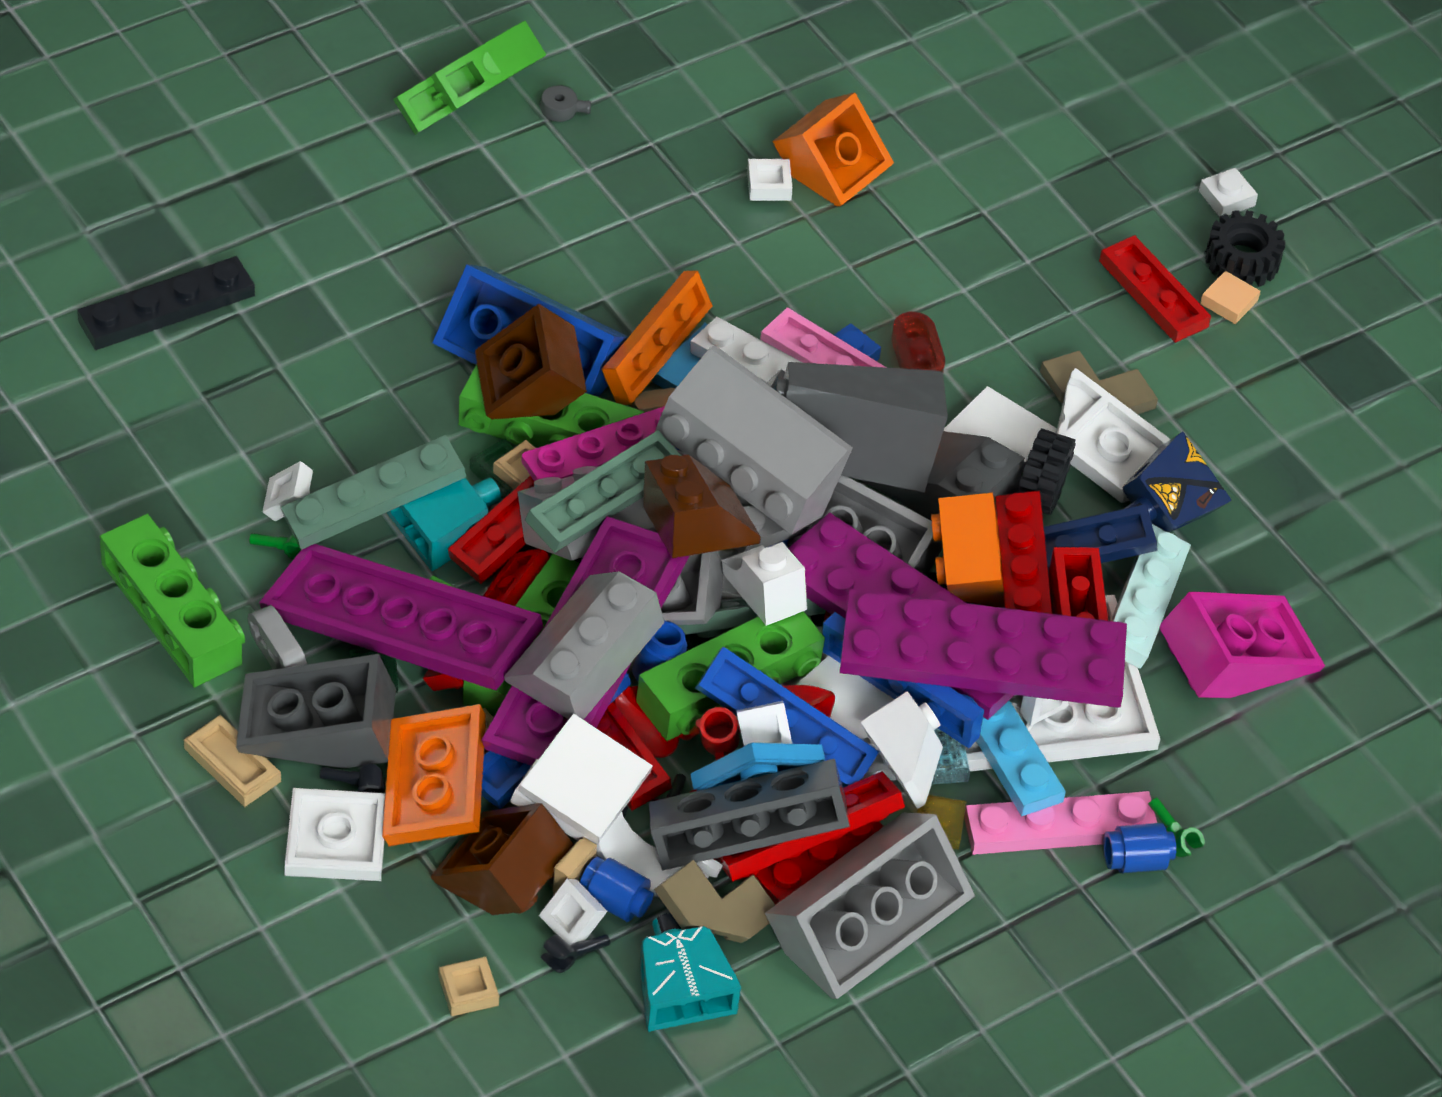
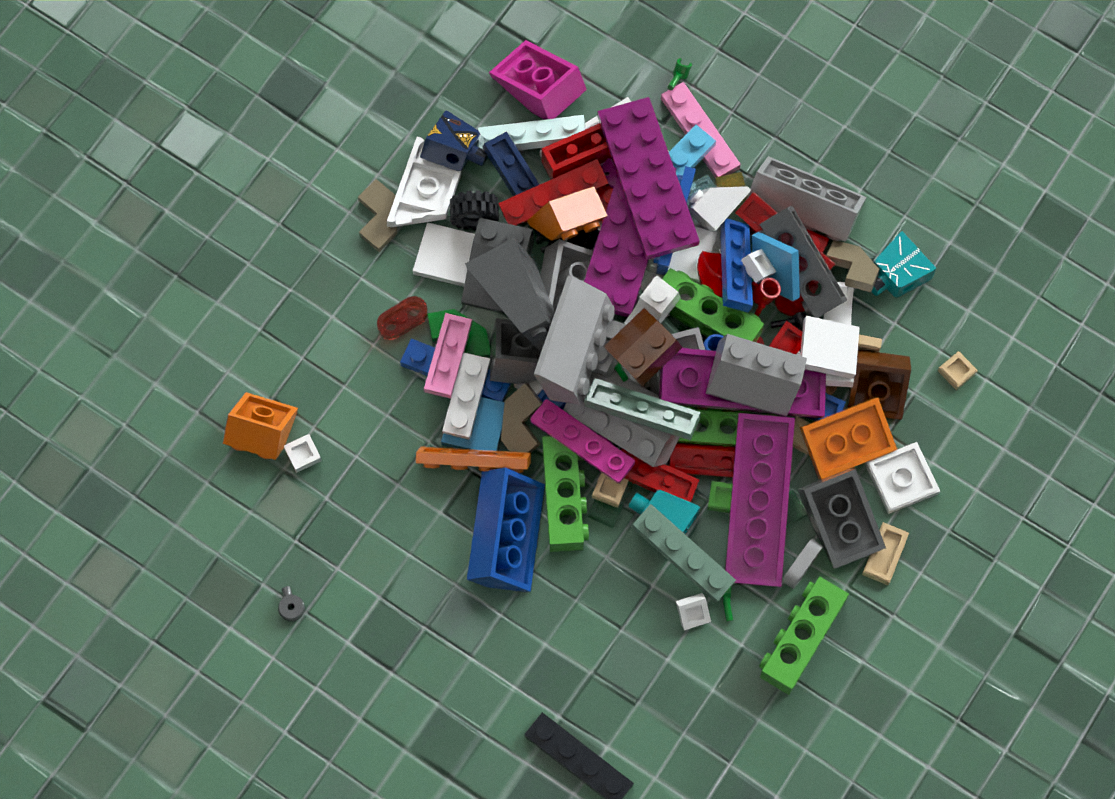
camera: 110 degrees left, 20 degrees up
black hand [320,764,385,793] -> none
bright green slope [393,20,546,135] -> none
reddish brown slope [475,304,587,420] -> none
white plate [539,879,607,945] -> none
black hand [541,934,610,973] -> none
blue brick [580,856,654,922] -> none
red plate [1099,235,1211,343] -> none
blue brick [1103,823,1176,873] -> none
white plate [1199,168,1258,217] -> none
light nougat tile [1200,271,1260,324] -> none
black tyre [1205,210,1286,287] -> none

